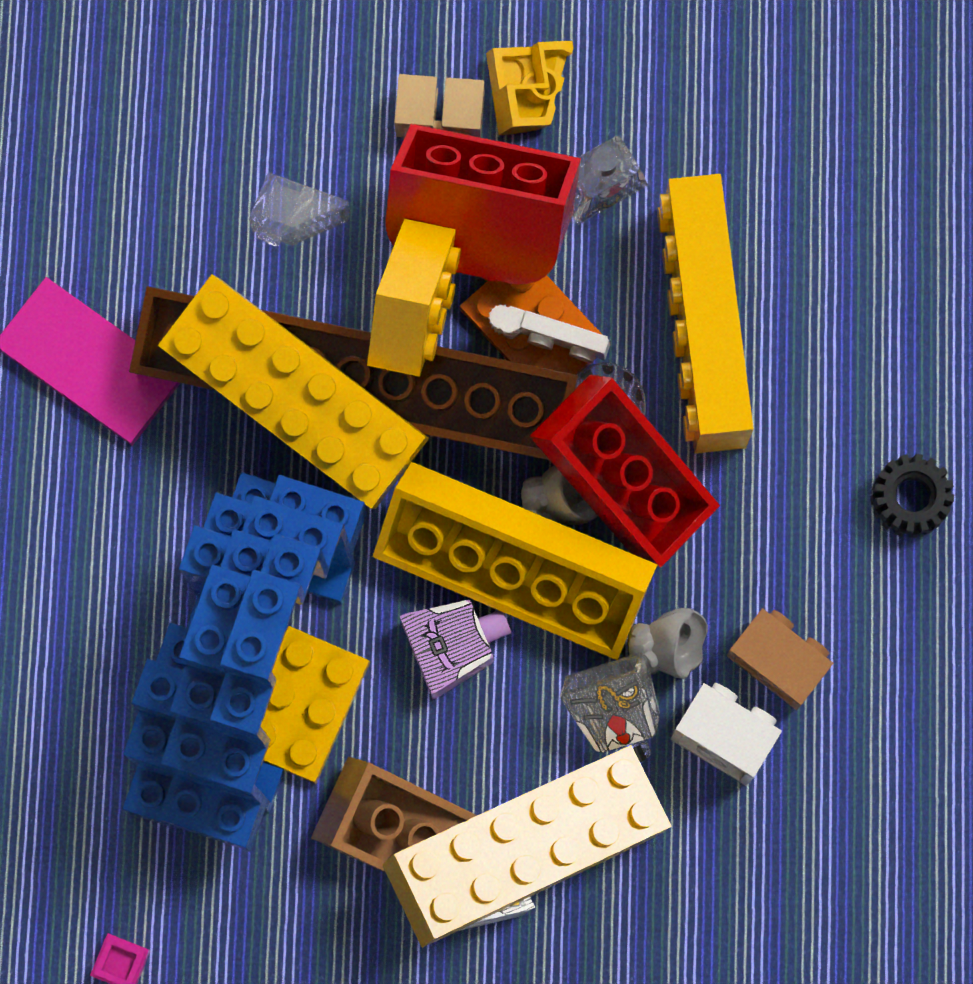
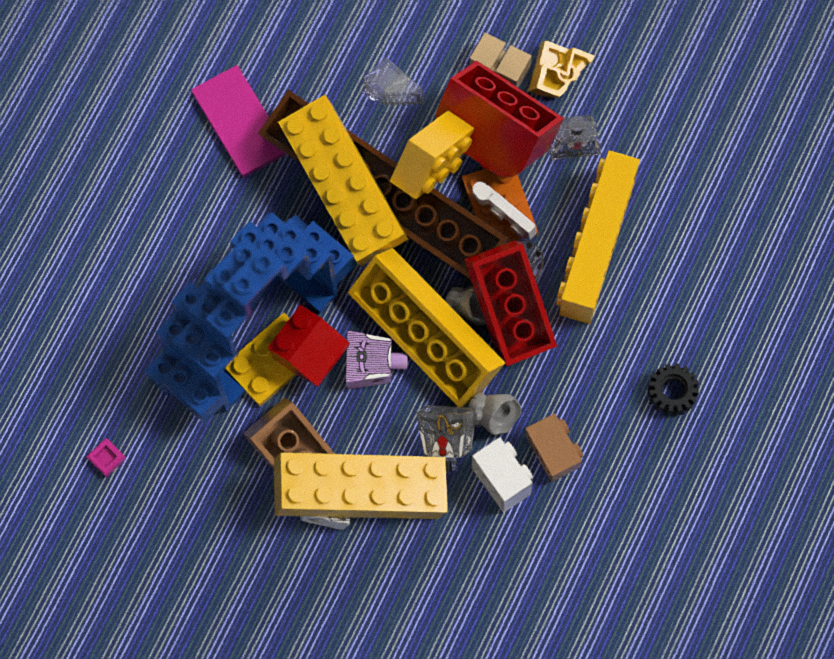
camera: 25 degrees right, 5 degrees down
none -> red slope [267,305,350,388]

